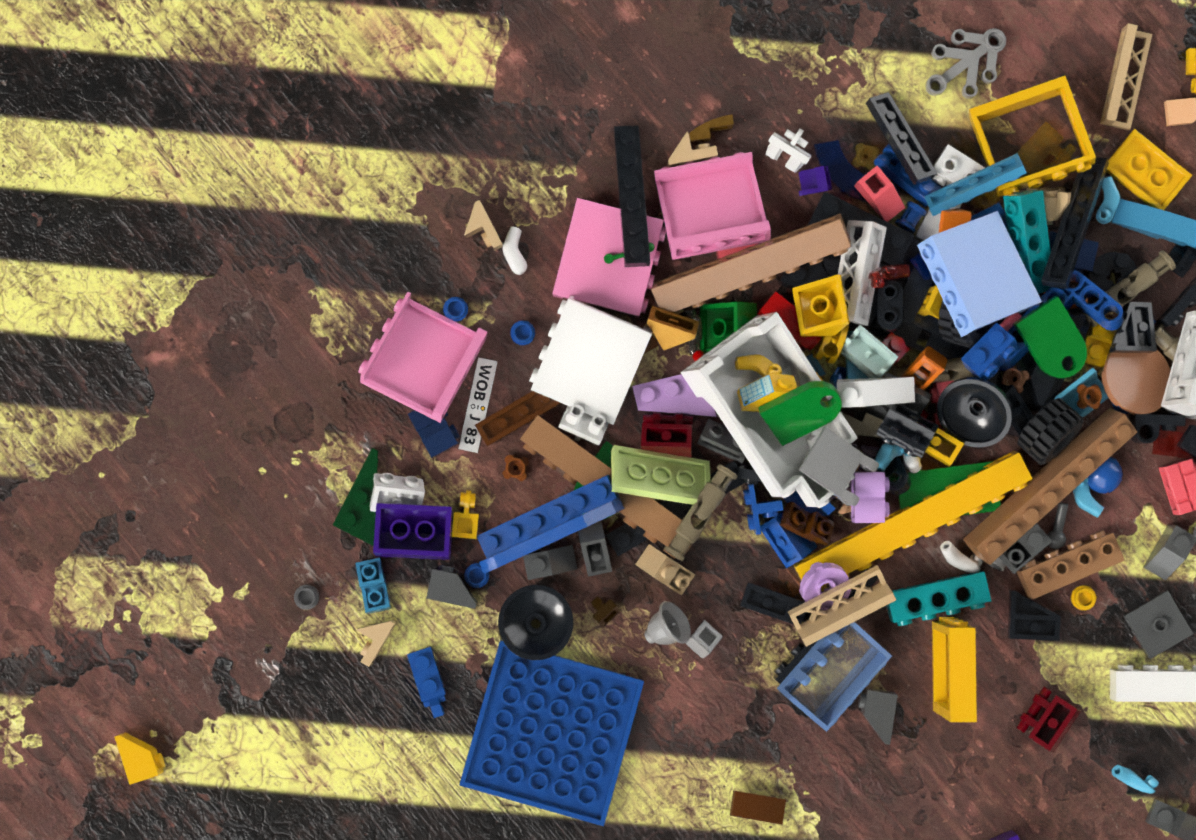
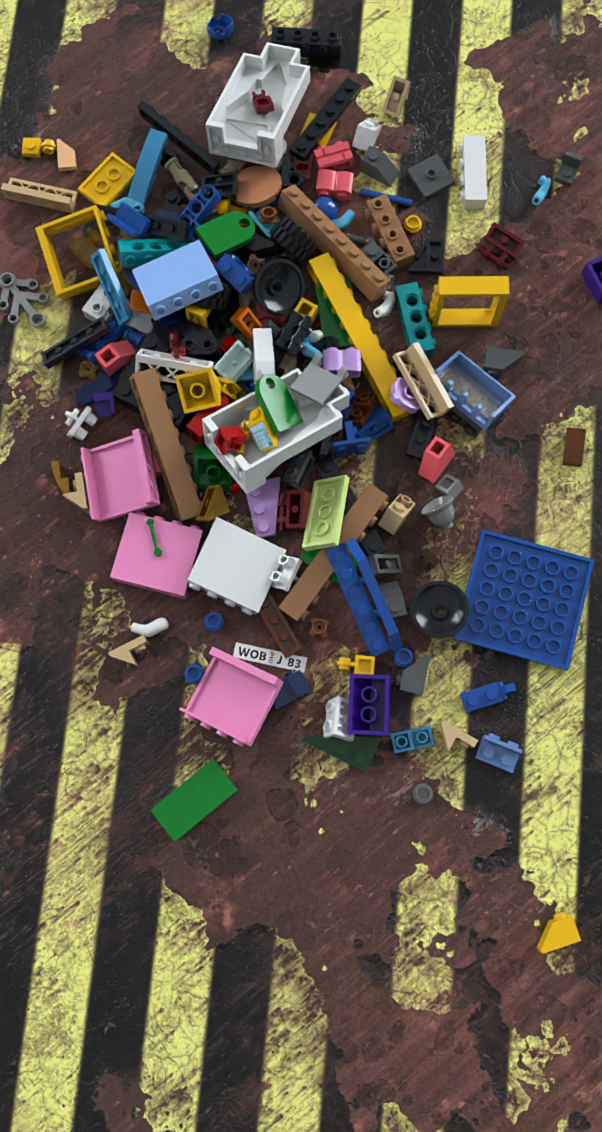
camera: 90 degrees left, 10 degrees down
black plate [613,125,650,267] -> none
dark tan piece [664,464,738,561] -> none
none -> blue panel [106,202,152,238]
none -> green tile [150,759,238,842]
none -> red brick [214,425,247,455]
none -> coral brick [316,169,354,201]
none -> blue bar [360,188,413,207]
none -> coral slope [418,436,455,484]
none -> medium blue bracket [474,733,523,773]

